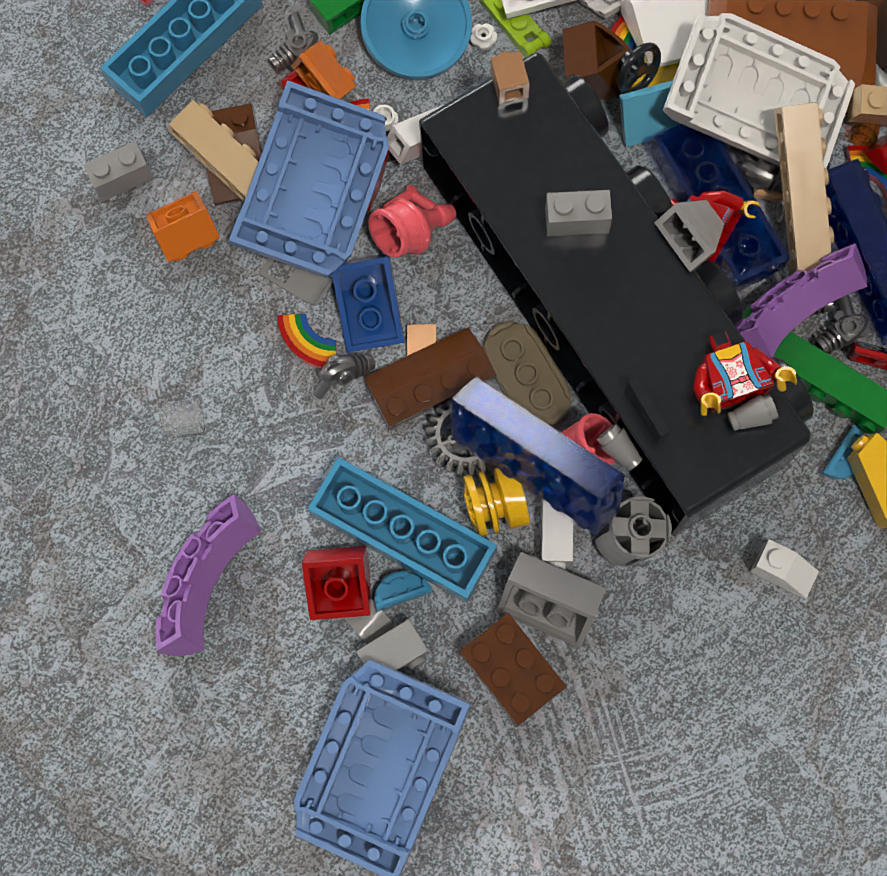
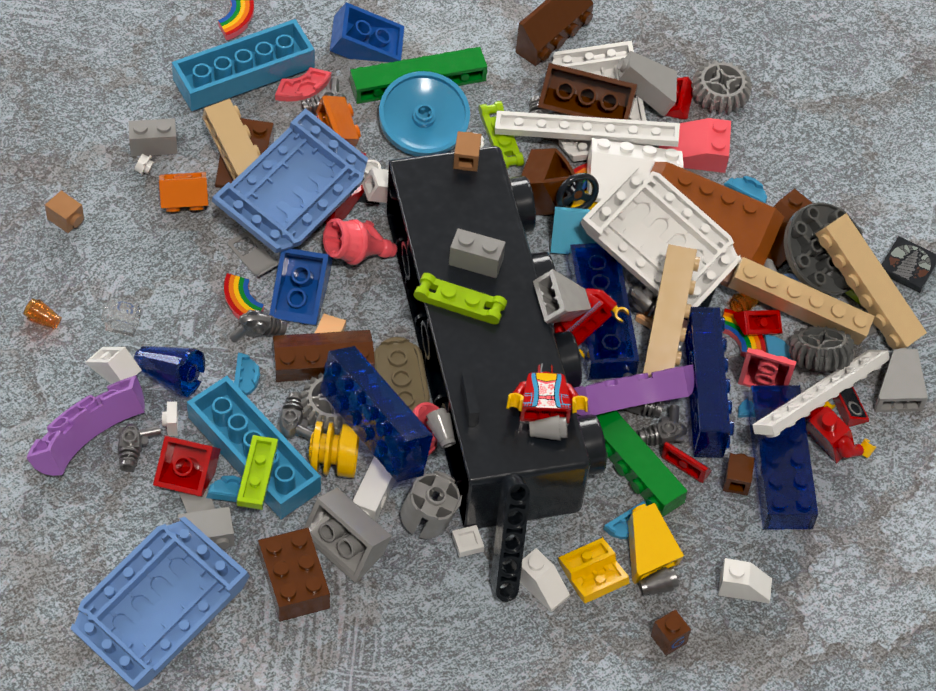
camera: 10 degrees right, 20 degrees down
none -> clear orange cone [23,298,62,330]
none -> medium nougat brick [45,190,84,233]
none -> white slope [86,347,141,384]
none -> flat silver piece [118,424,161,472]
none -> white plate [134,154,154,176]
none -> clear blue cone [134,346,205,397]
none -> white plate [162,402,178,436]
none -> dark azure tile [234,352,260,396]
none -> lime plate [237,435,278,510]
none -> coral tile [275,67,331,102]
none -> flat silver piece [276,392,313,440]
none -> lime plate [414,273,507,324]
none -> white plate [452,525,484,558]
none -> black beam [490,473,530,602]
none -> yellow slope [558,537,630,604]

